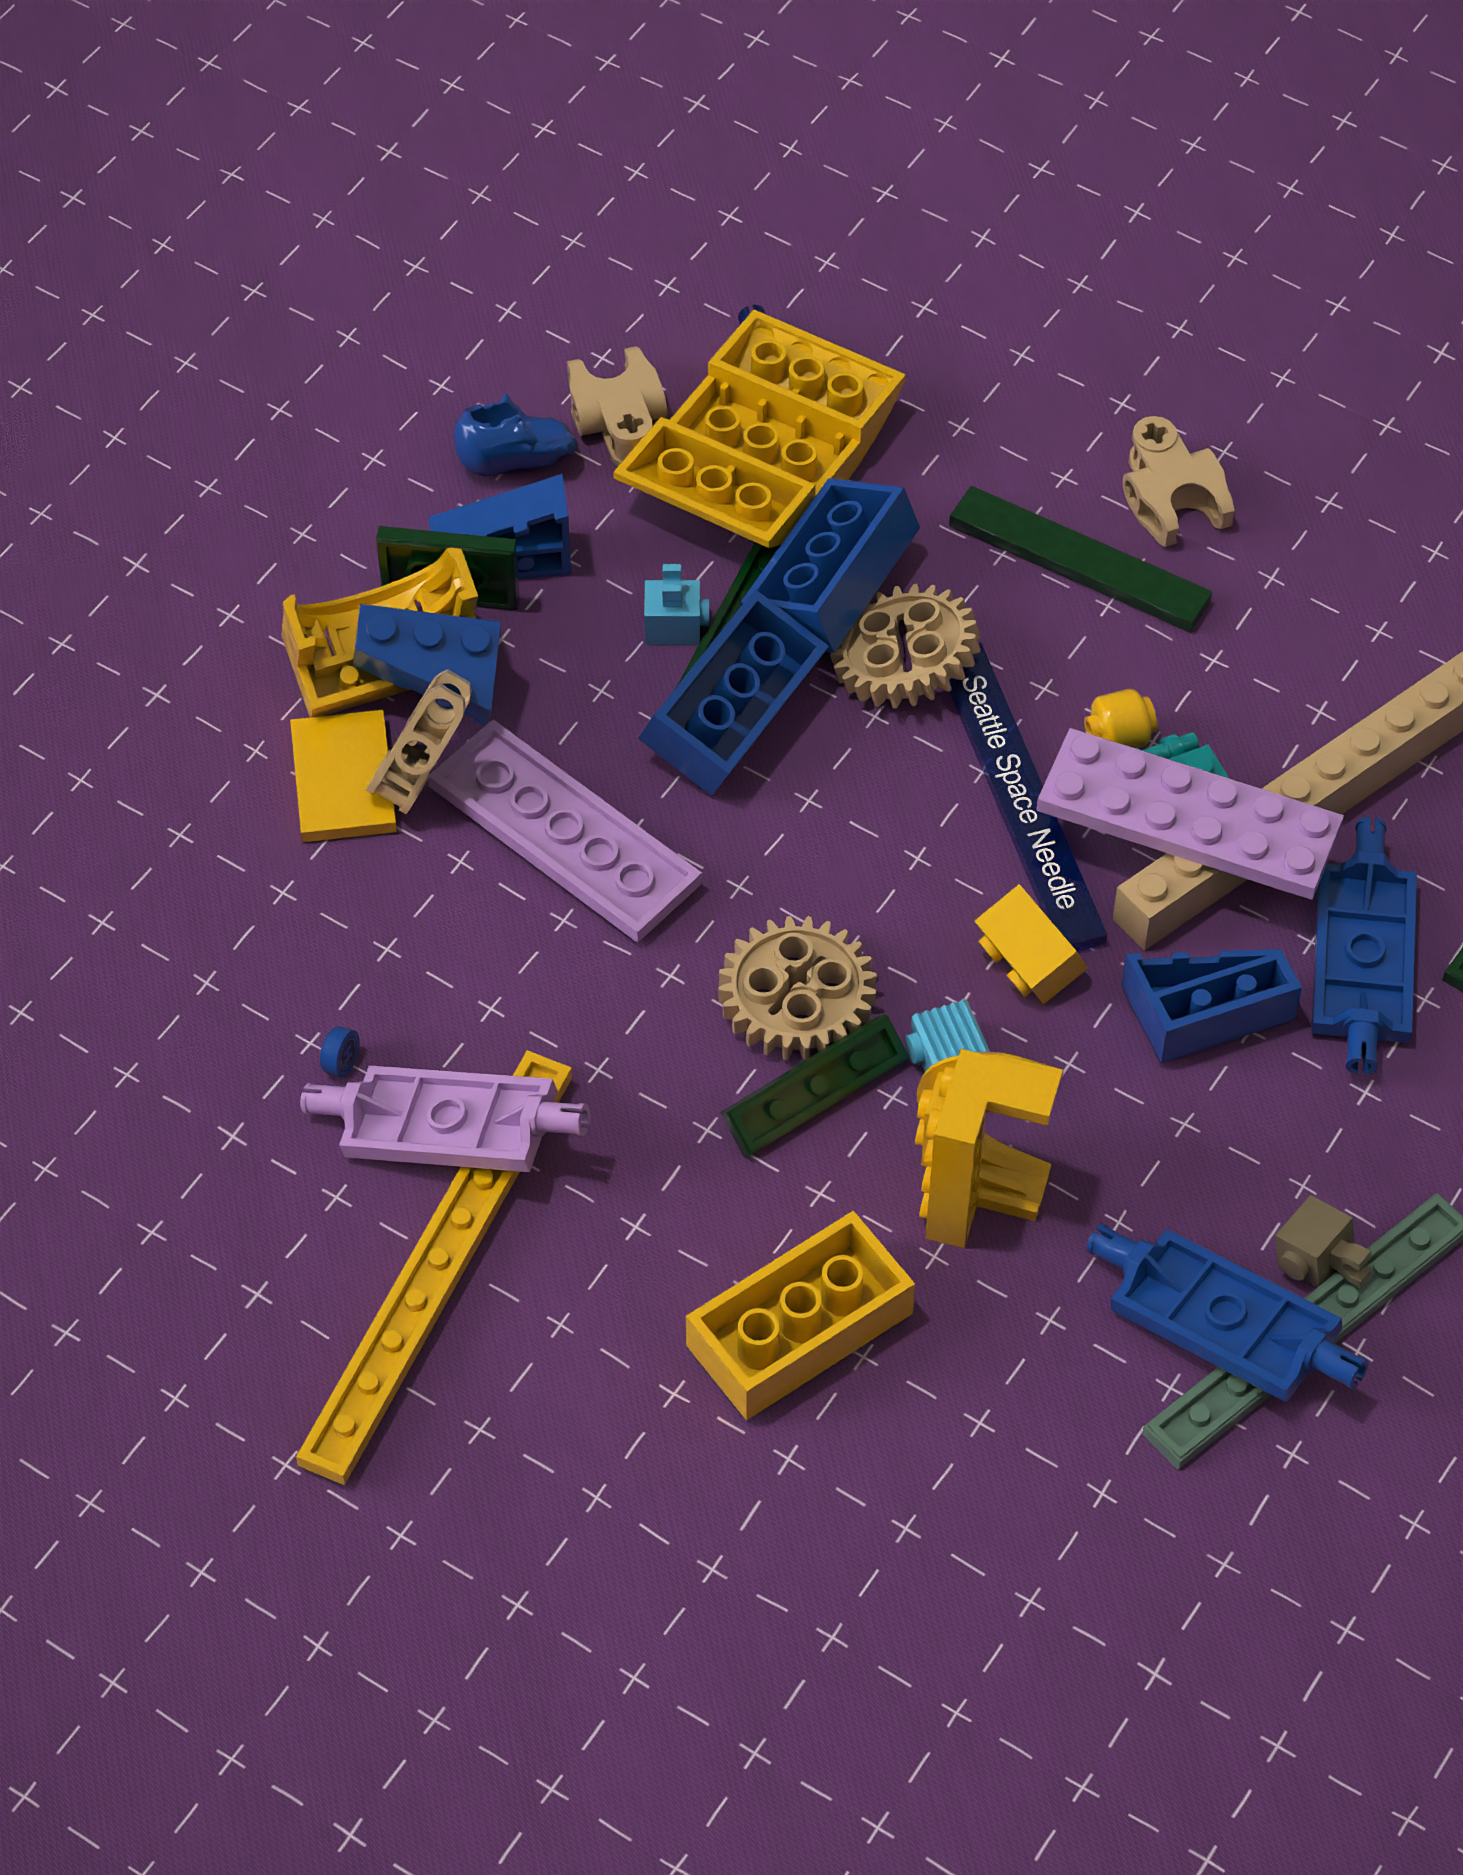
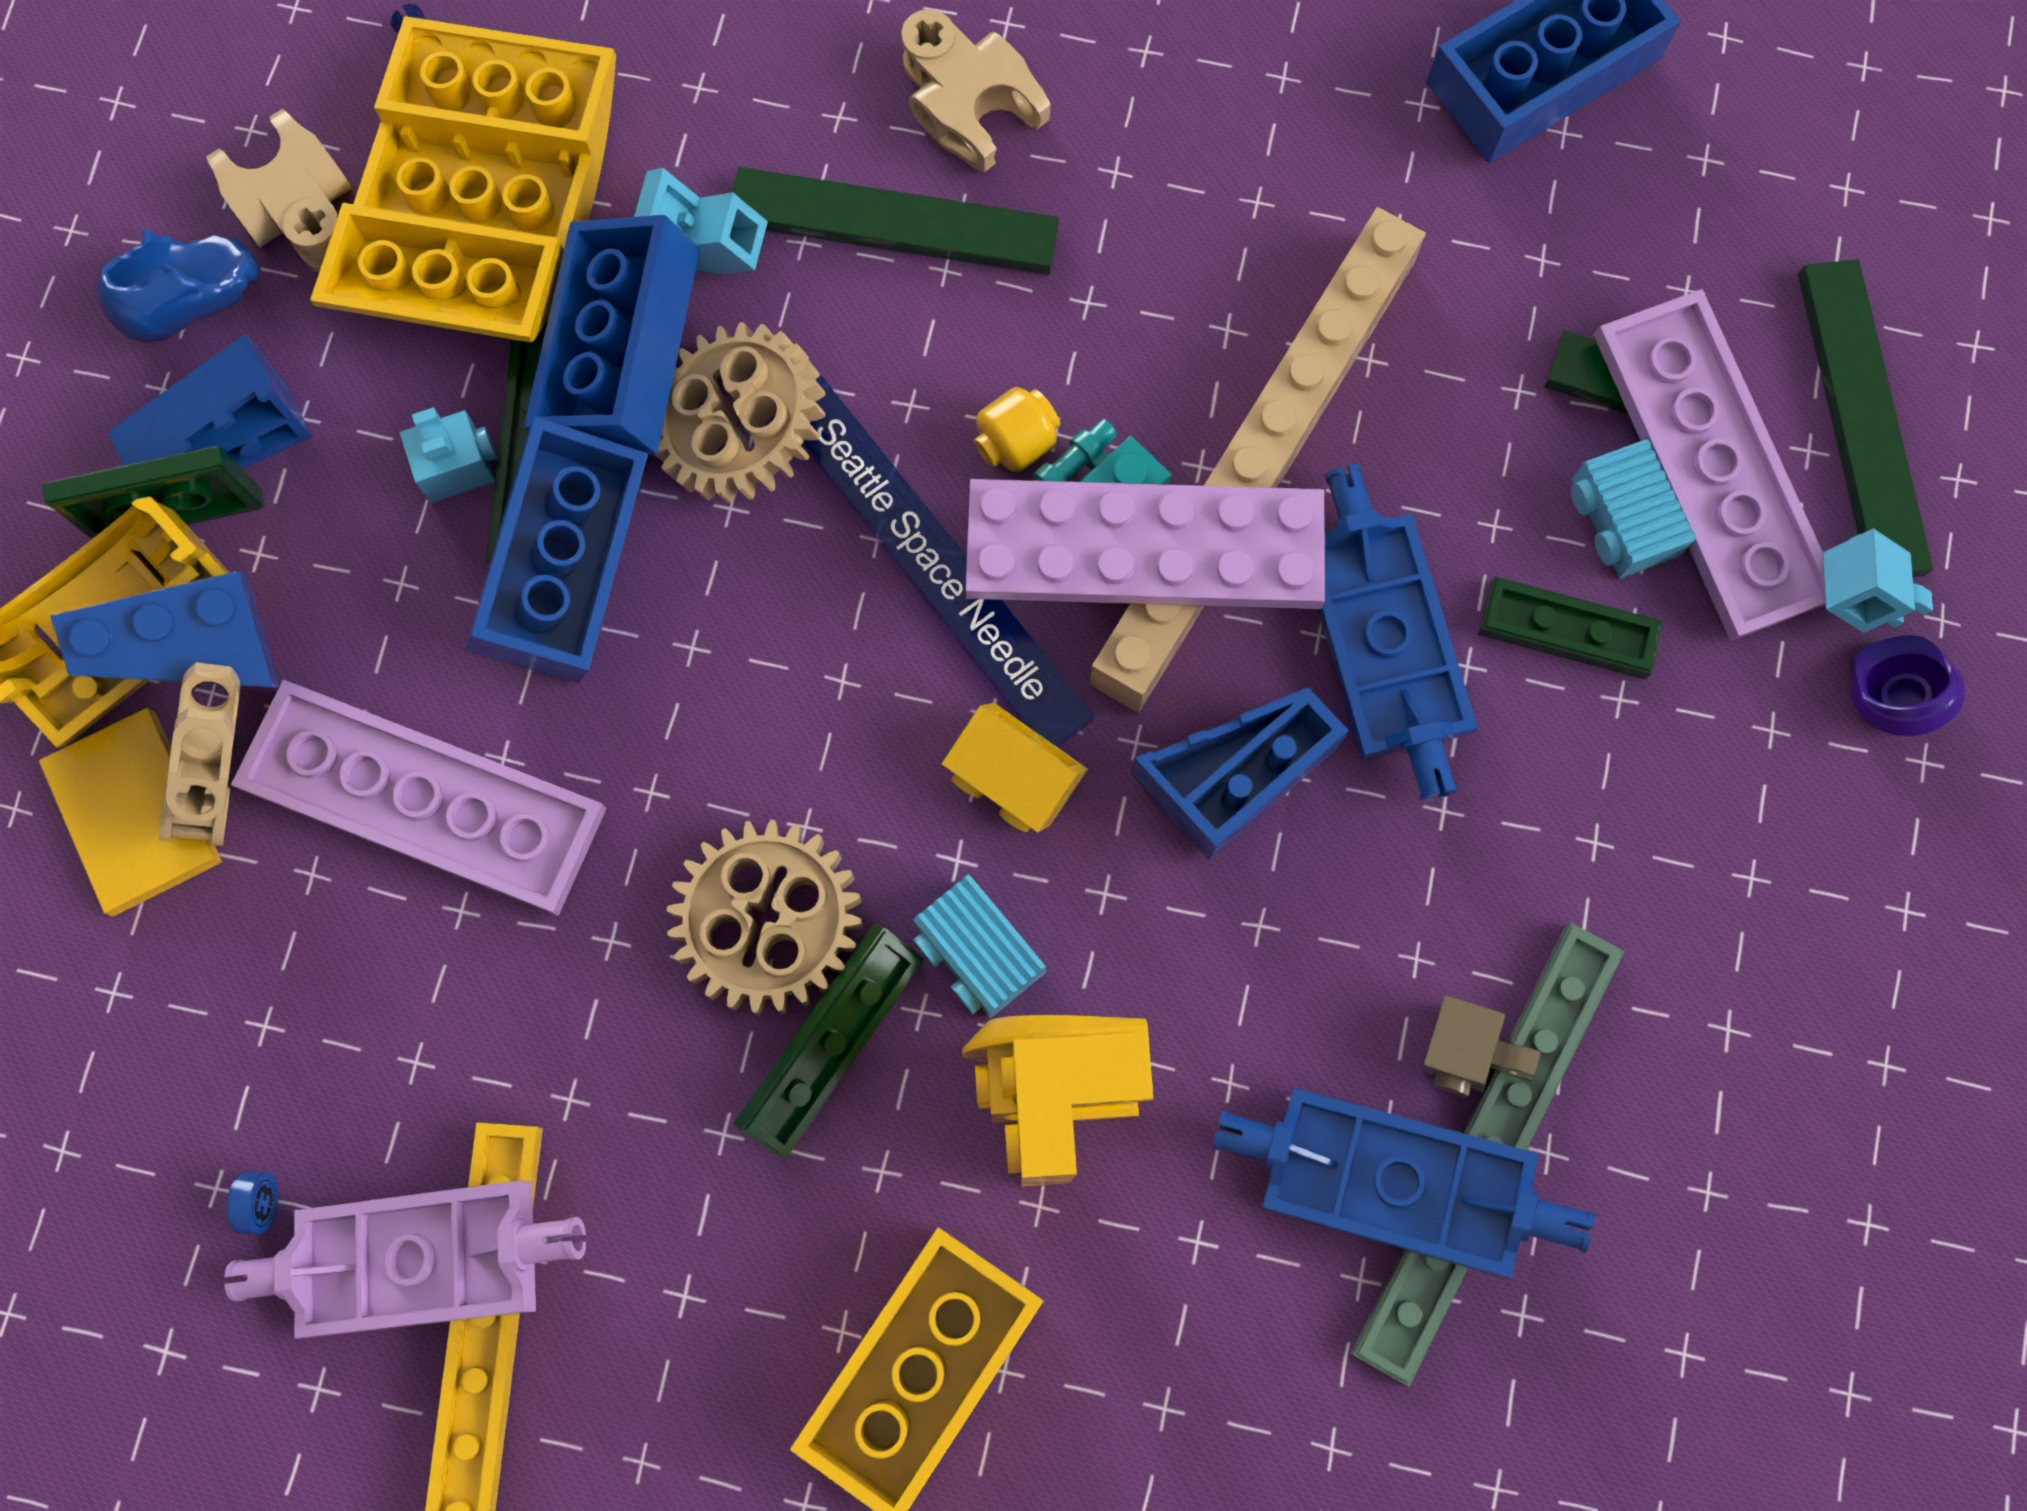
camera: 20 degrees left, 20 degrees up
none -> medium azure brick [634,168,768,274]

